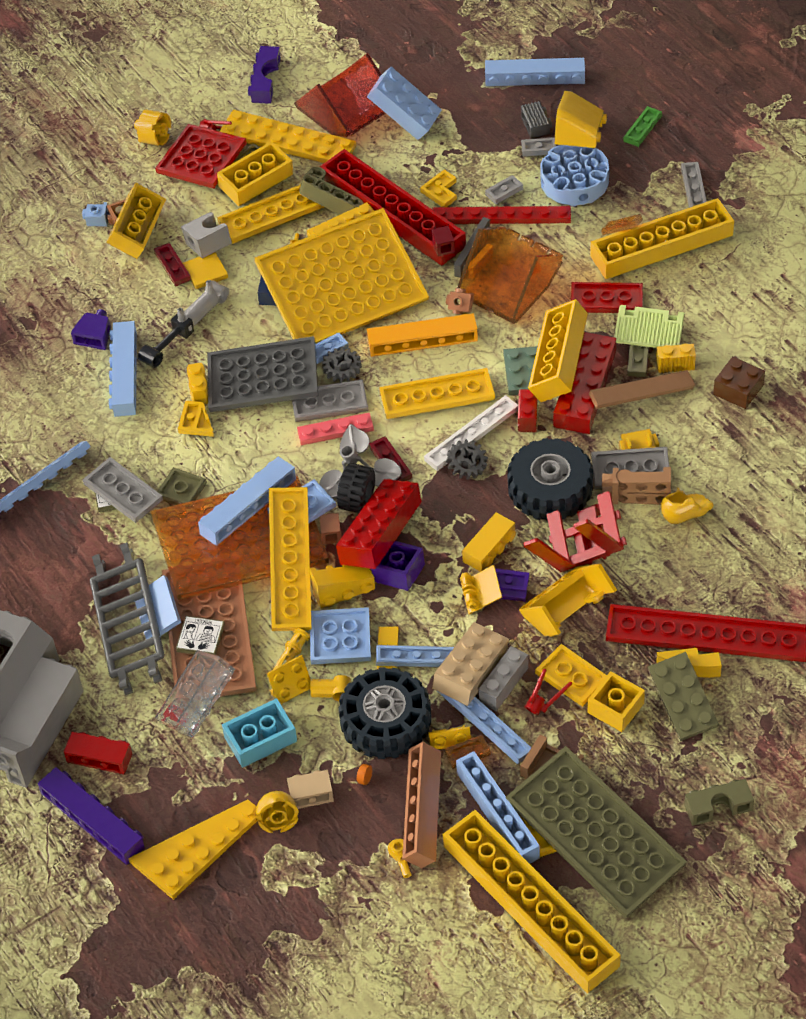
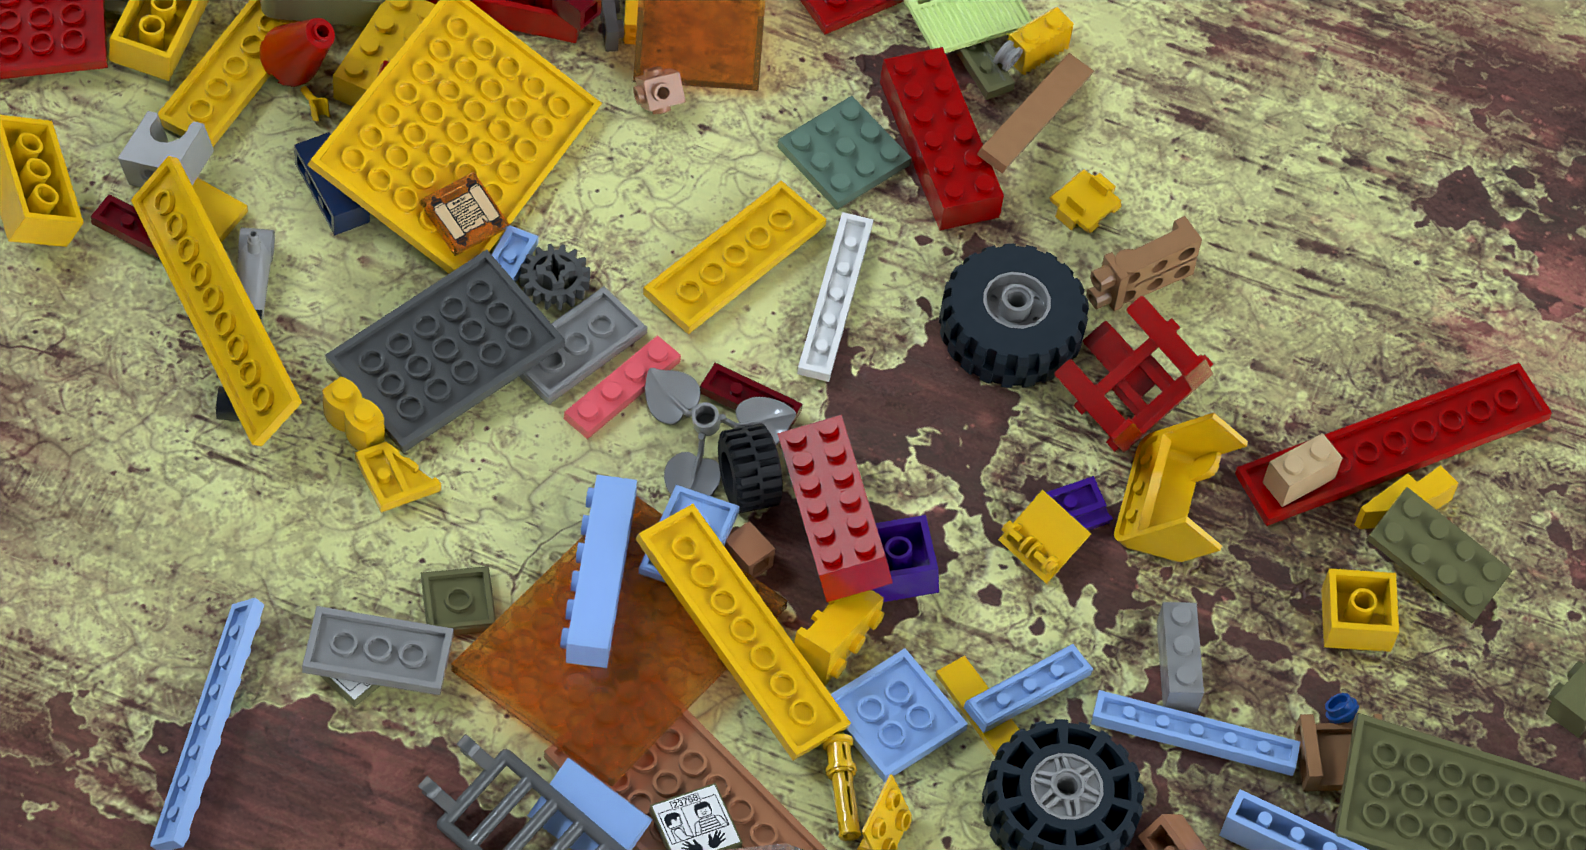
camera: 45 degrees left, 5 degrees up
dark purple torso [71,309,111,350] -> none
light blue brick [109,321,137,417] -> none
yellow piece [310,675,351,702] -> none
light orange brick [367,313,478,357] -> none
yellow hinge [428,725,472,749] -> none
tan brick [432,622,509,706] -> none
clear orange plate [444,735,491,769] -> none
dark grey gear [446,439,488,480] -> none
yellow brick [462,512,516,572] -> none
red brick [518,389,538,433] -> none
red plant [524,669,572,715] -> none
yellow brick [528,299,588,402] -> none
yellow plate [535,644,607,707] -> none
light grey tile [591,447,669,489] -> none
yellow piece [661,487,714,524] -> none
reddish brown brick [713,356,765,409] -> none
none -> yellow plate [131,156,302,447]
none -> red cone [260,18,335,87]
none -> tile [420,172,509,256]
none -> light grey bush [993,40,1023,72]
none -> tan brick [1263,433,1343,507]
none -> blue plate [1325,693,1359,724]

